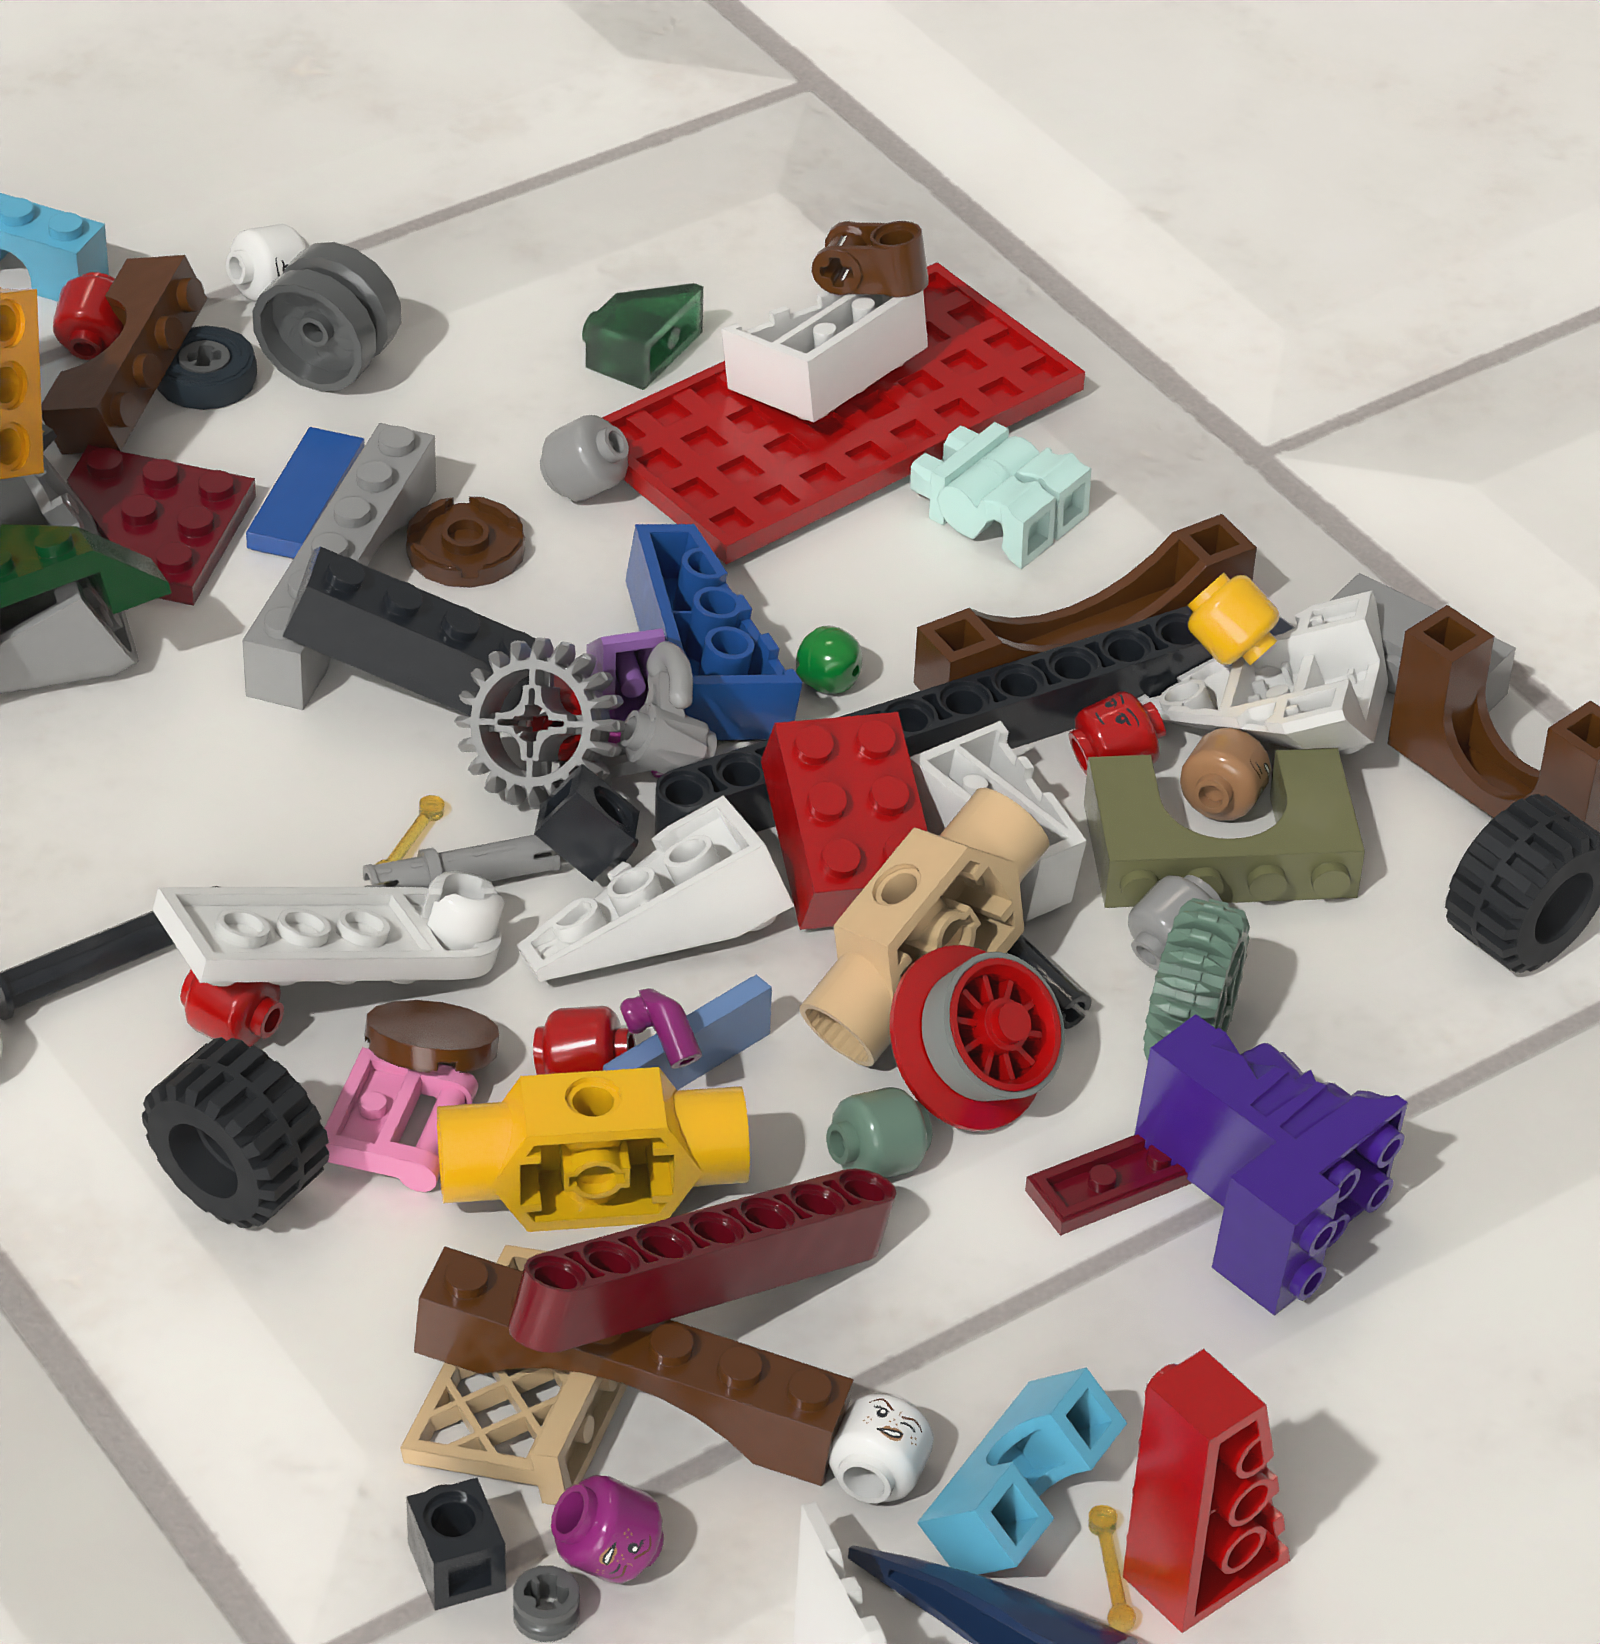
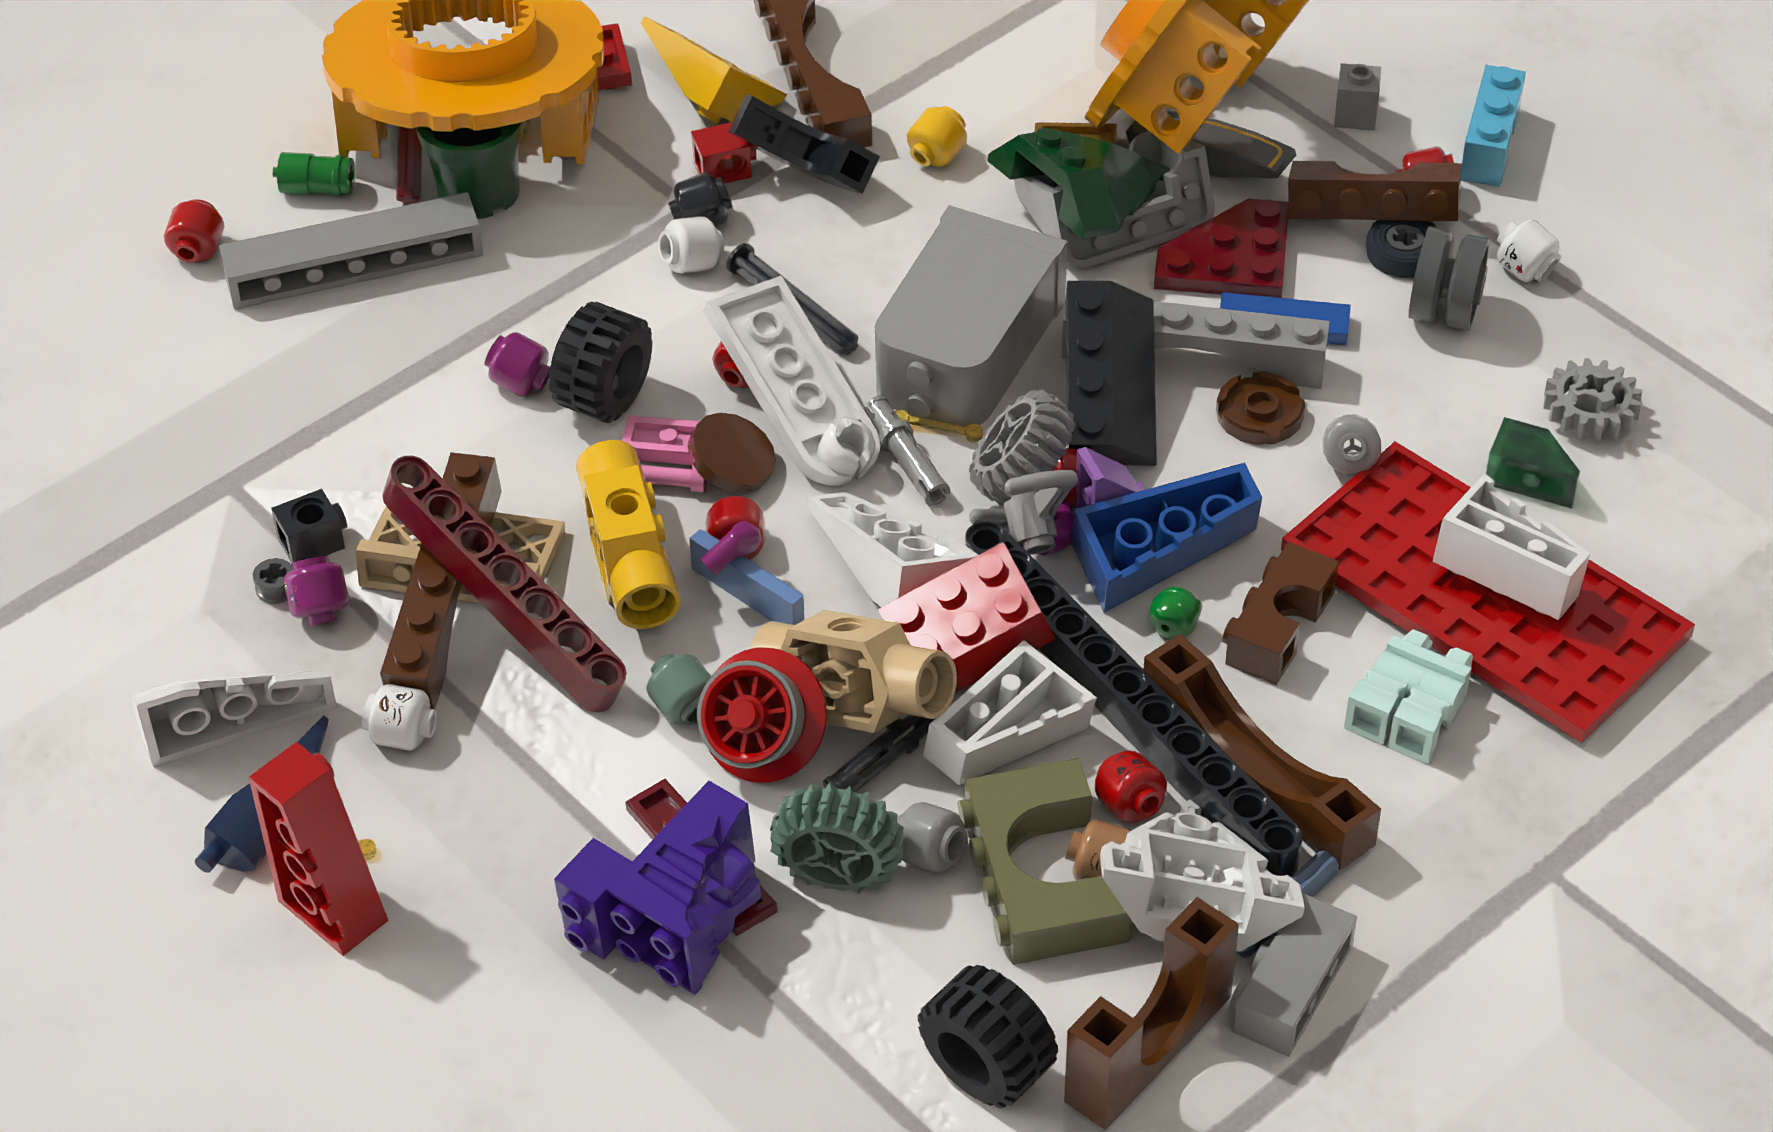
camera: 85 degrees right, 5 degrees up
black brick [534,764,640,882] -> none
reddish brown piece [812,221,929,297] -> none
medium azure arch [917,1367,1127,1575] -> none
yellow head [1187,573,1280,665] -> none
none -> magenta head [484,332,550,397]
none -> light grey piece [875,205,1067,429]
none -> reddish brown arch [1222,542,1339,685]
none -> light grey gear [1543,358,1642,441]

